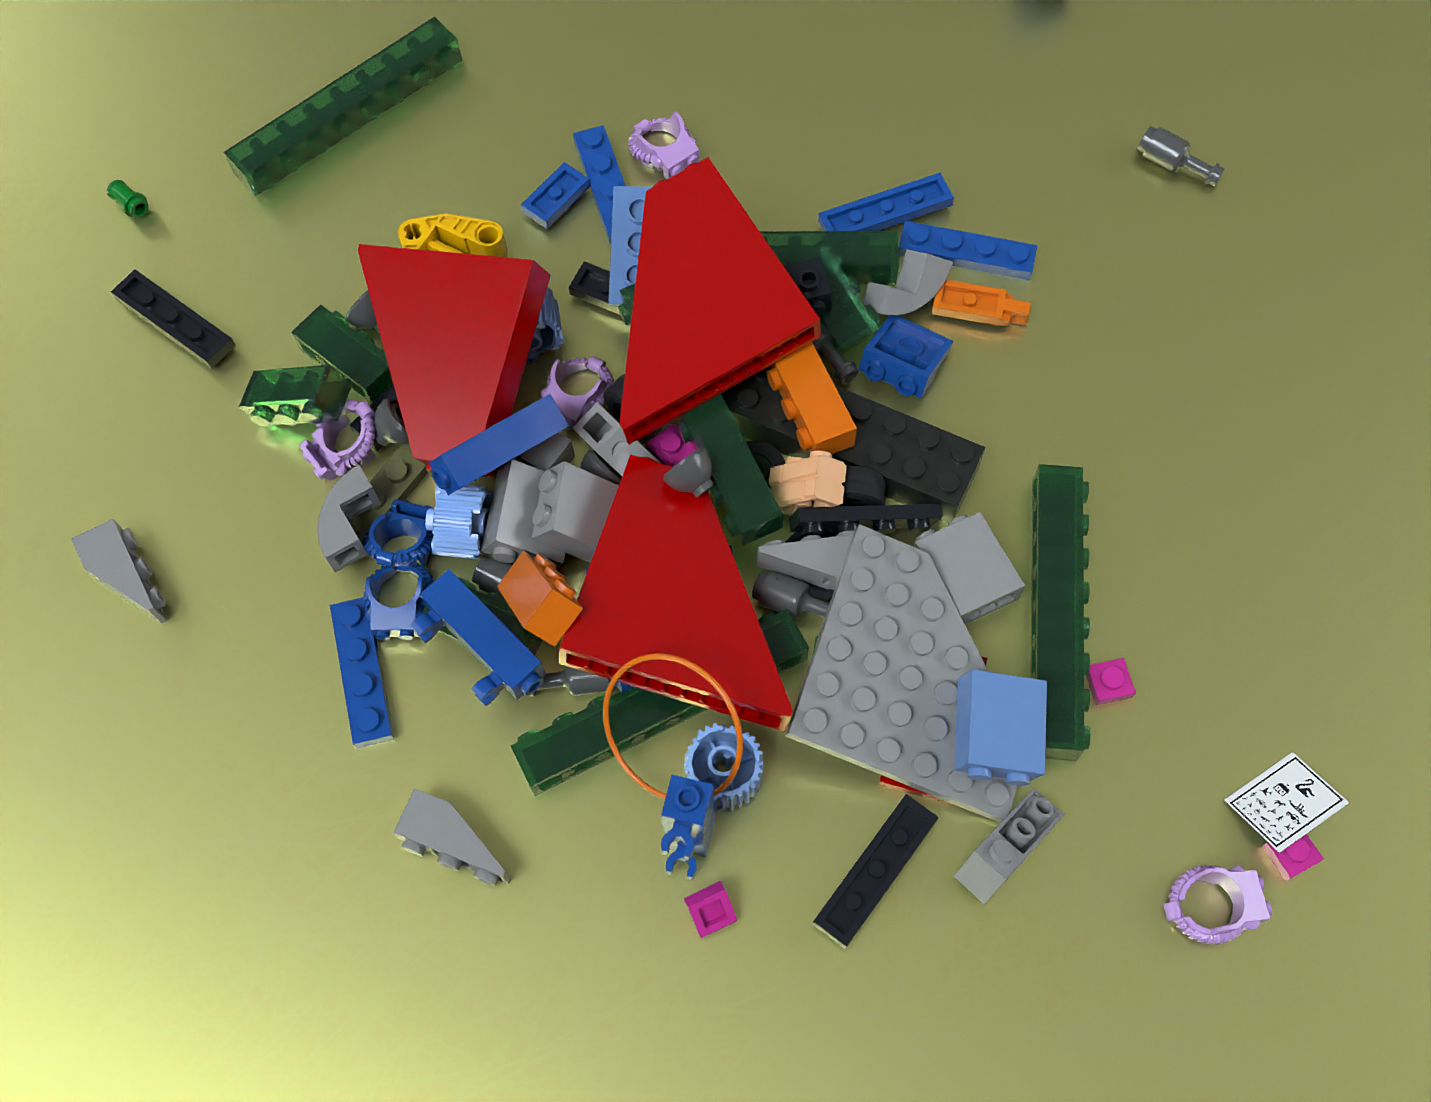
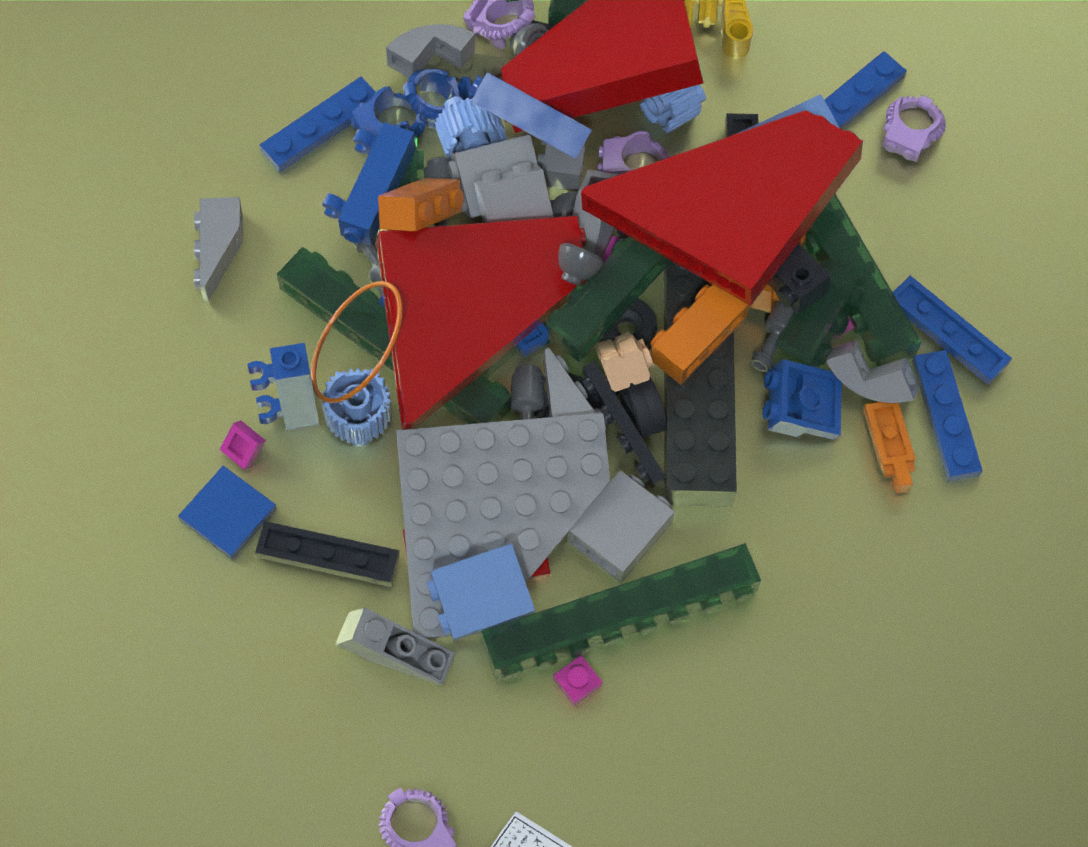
camera: 60 degrees right, 0 degrees up
blue plate [521,162,590,229] -> none
none -> blue tile [178,466,277,559]

